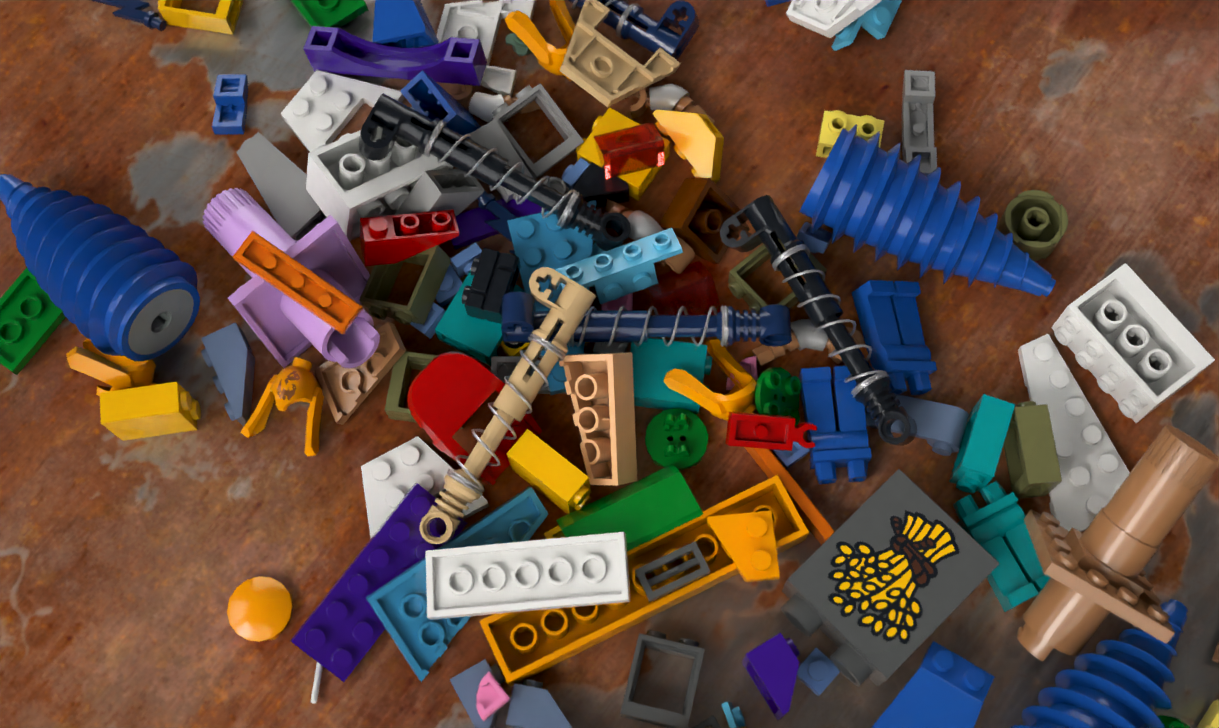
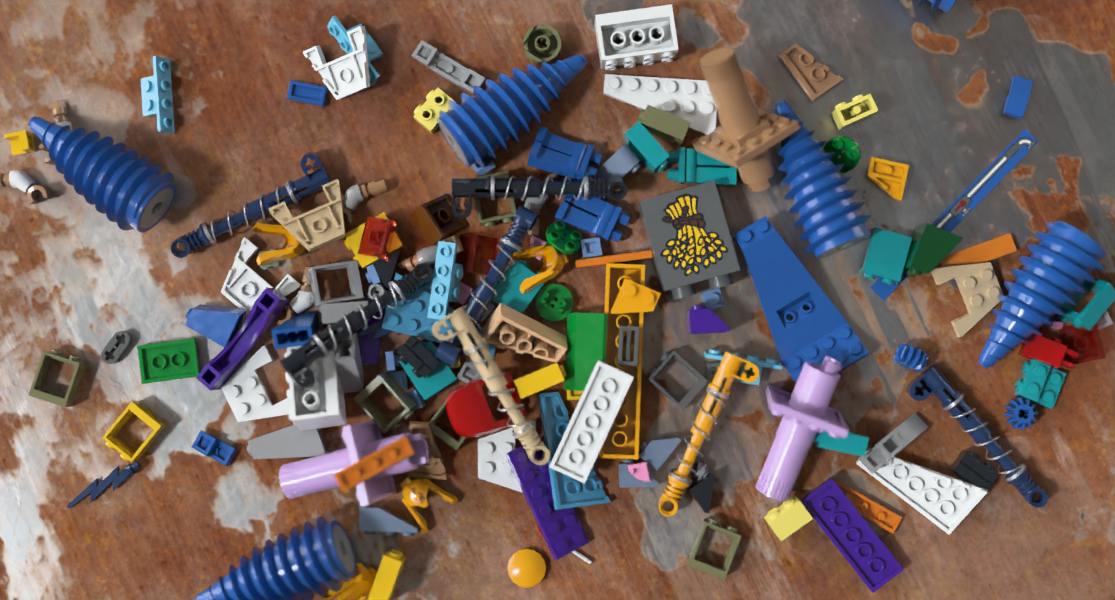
camera: 60 degrees left, 15 degrees up
red slope [360,210,459,266] -> none
yellow slope [652,109,724,184] -> none
red plate [725,411,817,451] -> none

